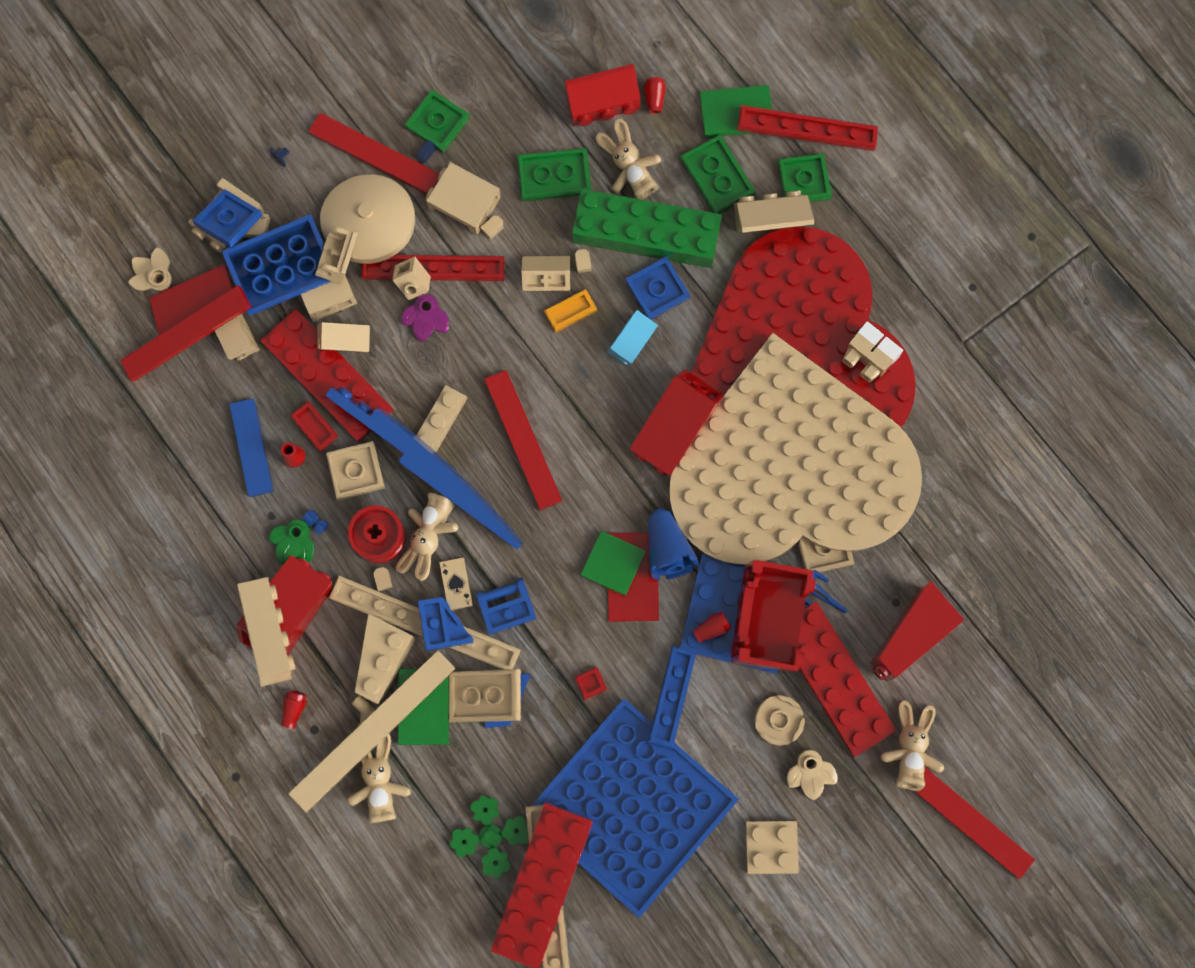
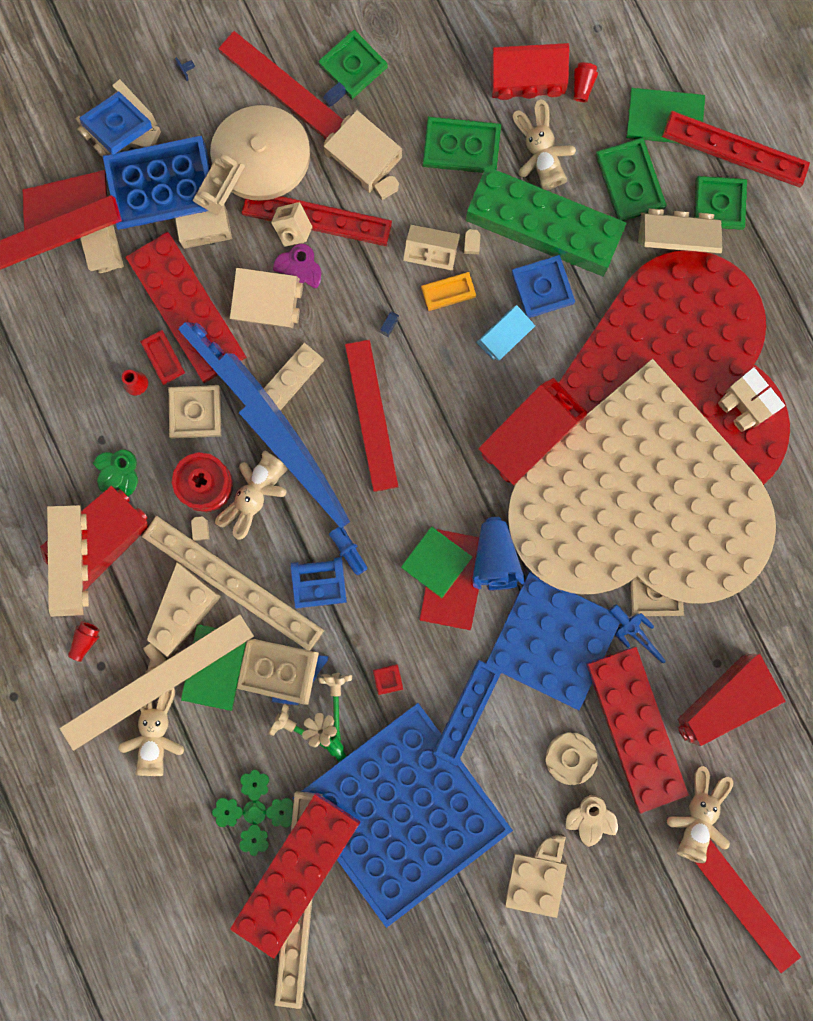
camera: 15 degrees right, 5 degrees up
tan plate [128,248,172,291] -> none
blue tile [230,398,274,498] -> none
blue piece [302,509,328,534] -> none
tan hinge [317,322,370,353] -> none
blue wing [417,597,474,651] -> none
tan tile [440,557,473,611] -> none
red cone [693,611,731,643] -> none
red windscreen [730,560,816,672] -> none
none -> tan brick [230,268,303,329]
none -> tan plant [268,673,352,762]
none -> blue axle [329,527,367,575]
none -> dark blue piece [380,311,399,337]
none -> tan tile [534,835,566,863]

